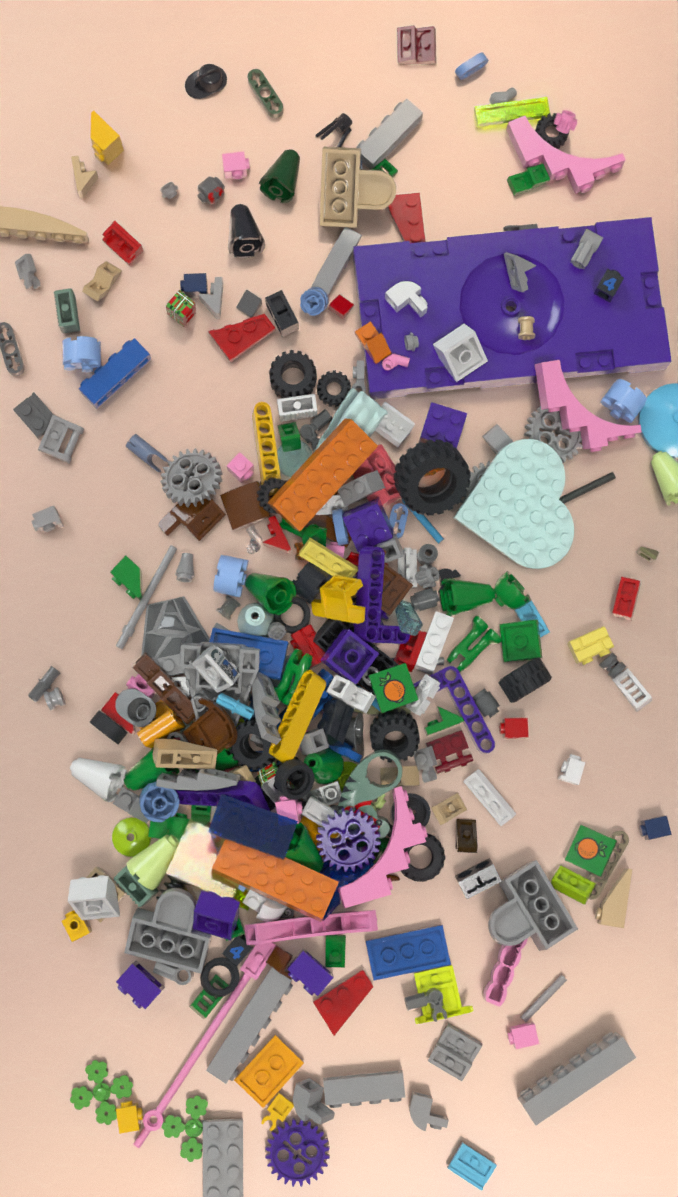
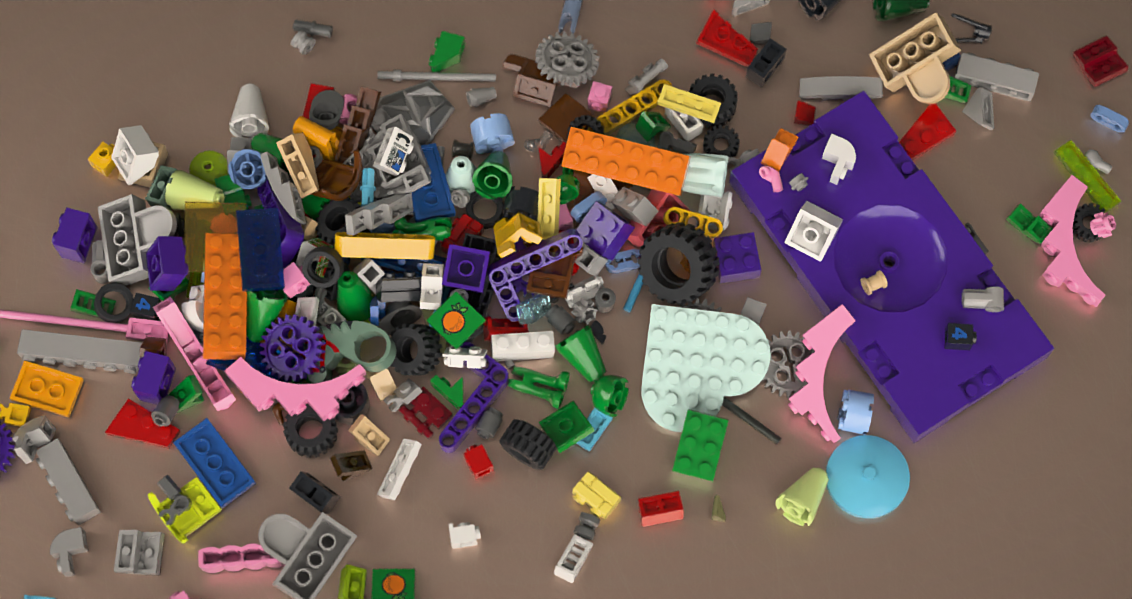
camera: 70 degrees right, 10 degrees down
black tyre [90,710,128,744] -> none
medium blue wheel [300,287,329,316] -> none
light grey slope [504,252,536,292] -> none
none -> dark grey brick [151,395,180,426]
none -> light grey plate [625,59,668,95]
none -> light yellow plate [657,84,721,123]
none -> yellow beam [663,207,723,238]
none -> green brick [672,409,729,482]
none -> light grey slope [962,87,994,130]

